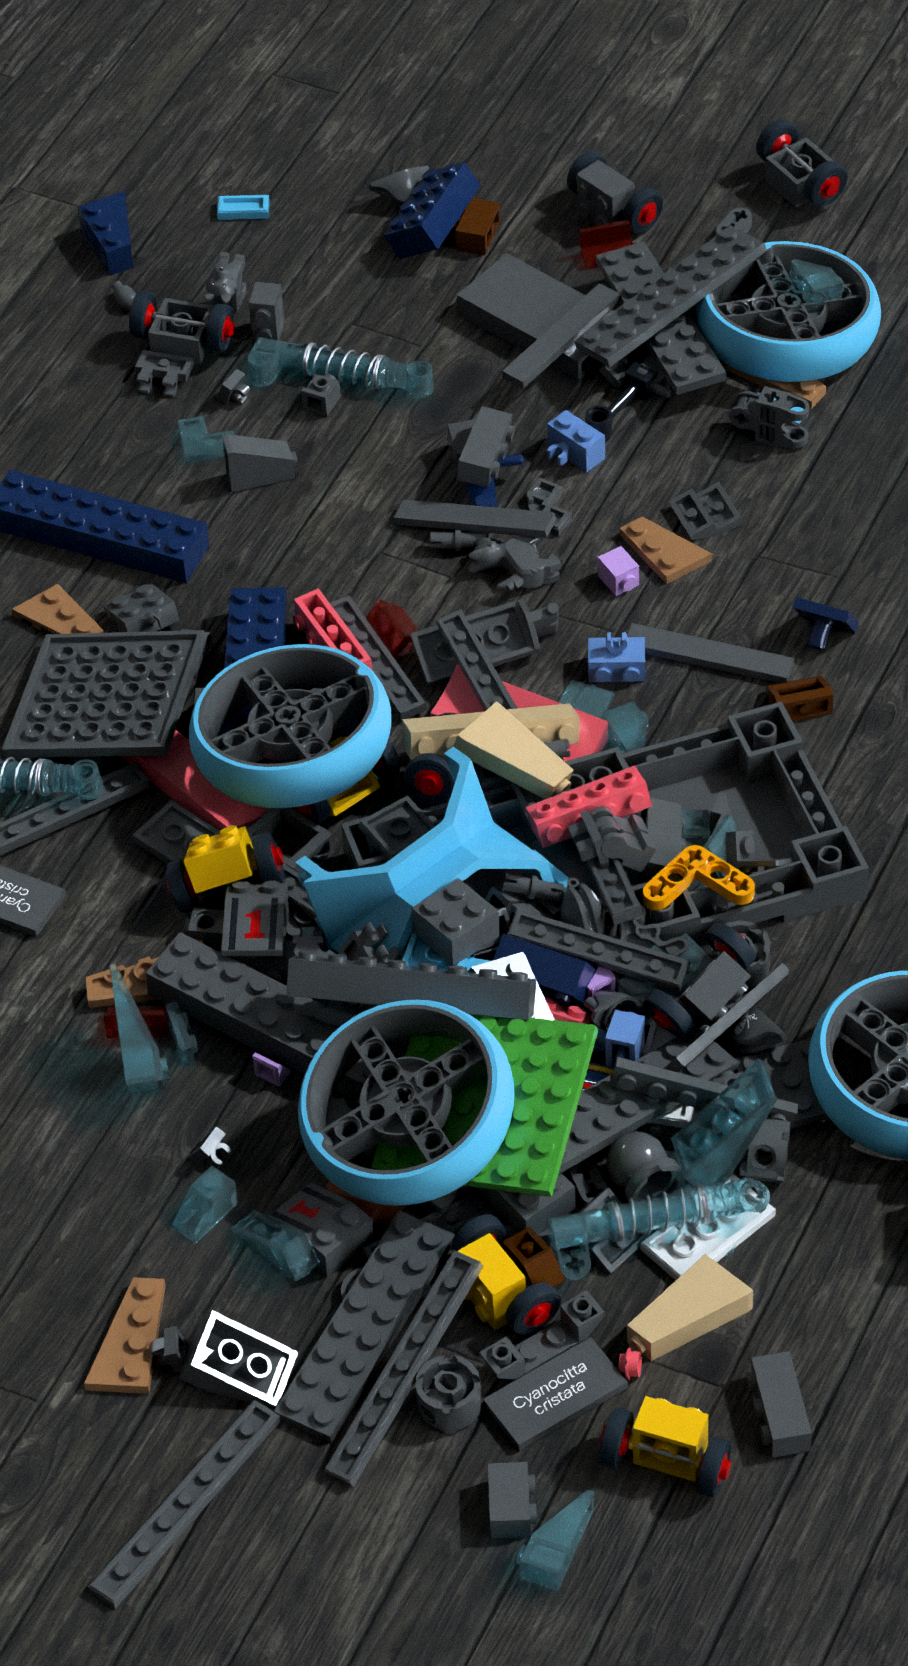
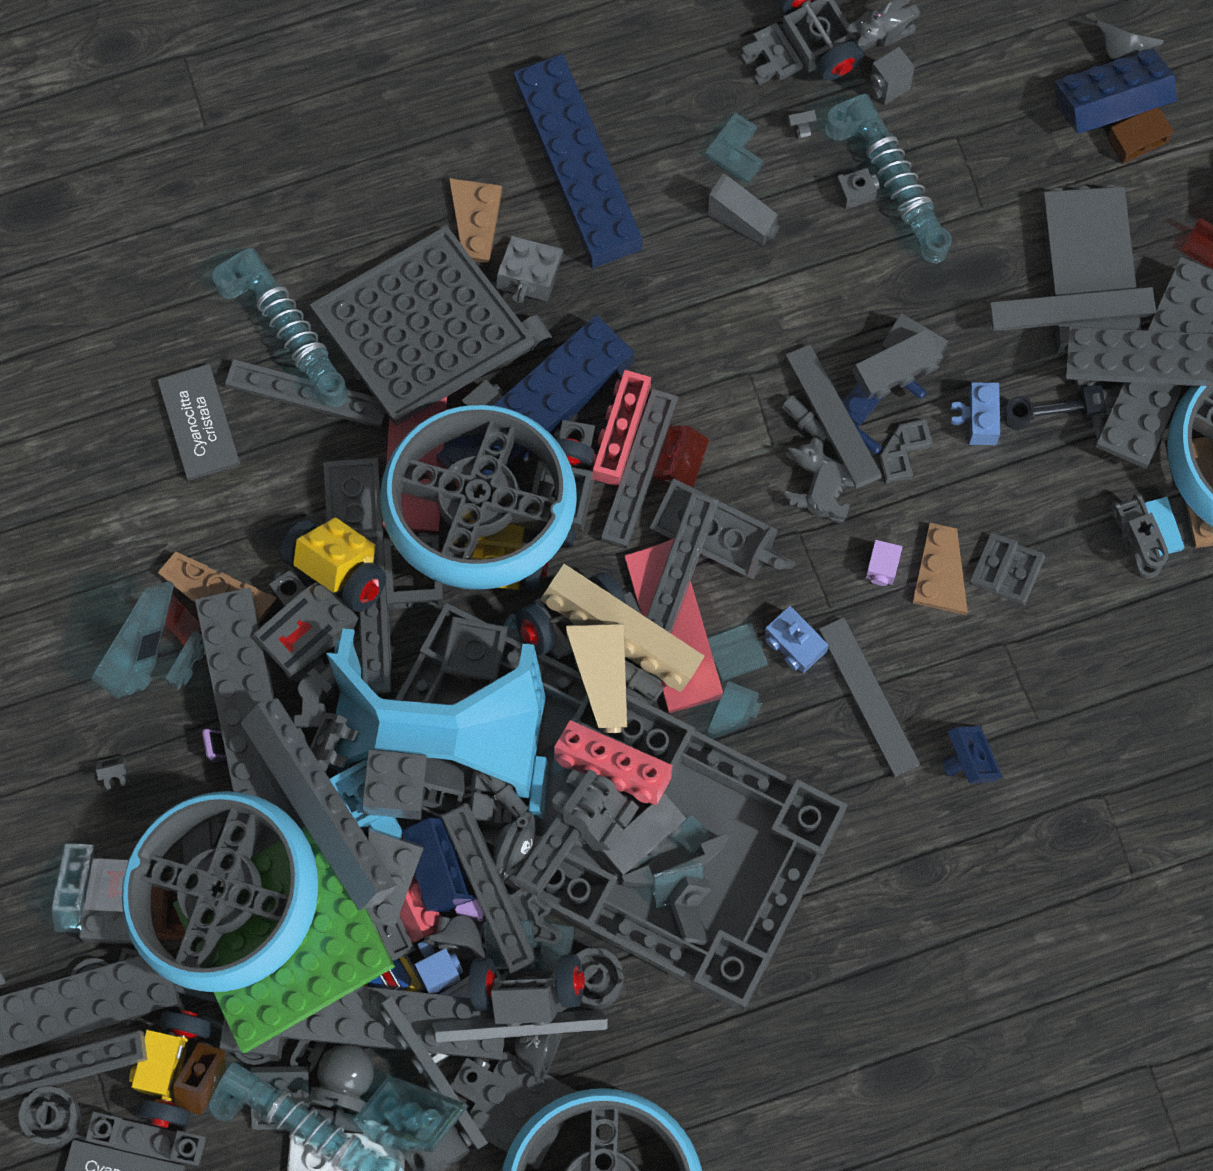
camera: 45 degrees right, 25 degrees up
clear light blue slope [172,1166,238,1243] -> none
light orange beam [643,845,755,911] -> none
reddish brown tile [766,676,833,721] -> none

